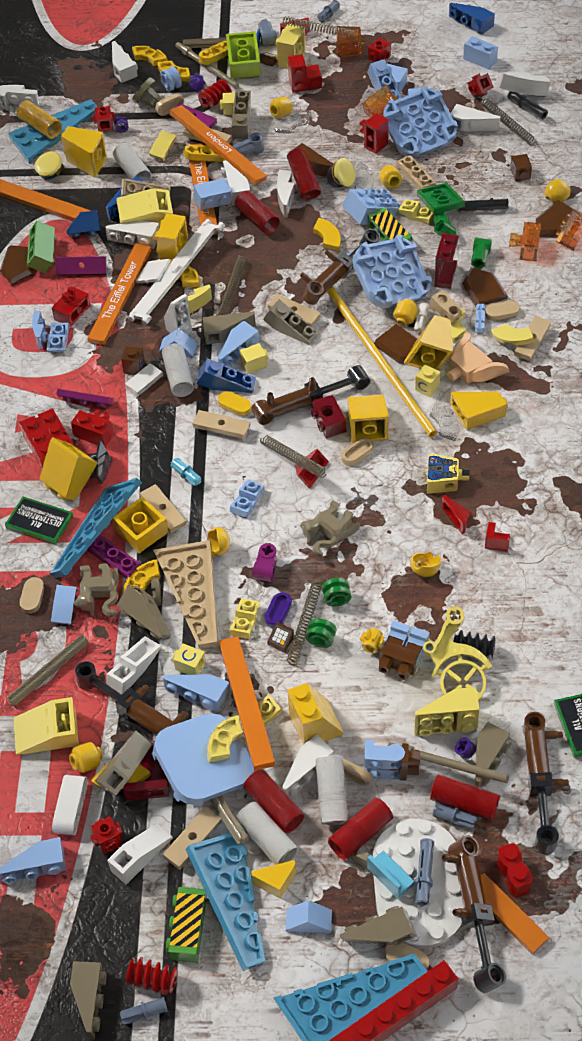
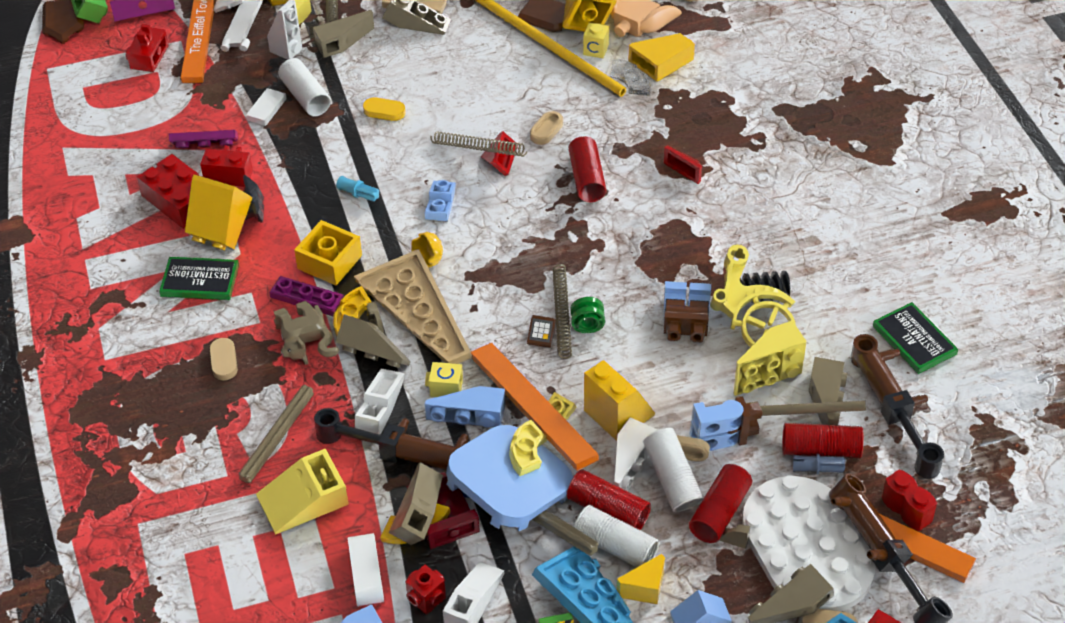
camera: 20 degrees left, 5 degrees down
light blue slope [32,311,48,349] -> none
light blue slope [47,323,69,352] -> none
dark azure wing [49,478,142,578] -> none
light blue slope [51,585,77,625] -> none
yellow head [69,742,103,773] -> none
reddish brown brick [121,346,145,375] -> none
tan tile [140,484,187,534] -> none
light blue slope [159,328,197,357] -> none
tan tile [163,806,222,870] -> none
tan tile [193,410,251,439] -> none
blue slope [196,358,256,393] -> none
light blue slope [218,321,260,367] -> none
light yellow slope [230,598,260,639] -> none
light yellow brick [240,343,269,374] -> none
reddish brown piece [251,365,370,425] -> none
magenta piece [252,543,277,582] -> none
dark purple tile [265,592,292,628] -> none
dark tan animal [300,500,360,557] -> none
dark red brick [311,395,347,439] -> none
green wheel [322,578,352,607] -> none
yellow slope [348,395,389,443] -> none
yellow gear [360,628,385,653] -> none
medium azure panel [367,850,414,899] -> none
yellow hair [410,551,441,578] -> none
sand blue pin [415,838,434,907] -> none
torso [427,454,470,494] -> none
dark purple bush [455,737,476,760] -> none
red panel [485,522,510,552] -> none
none -> red piece [568,136,606,202]

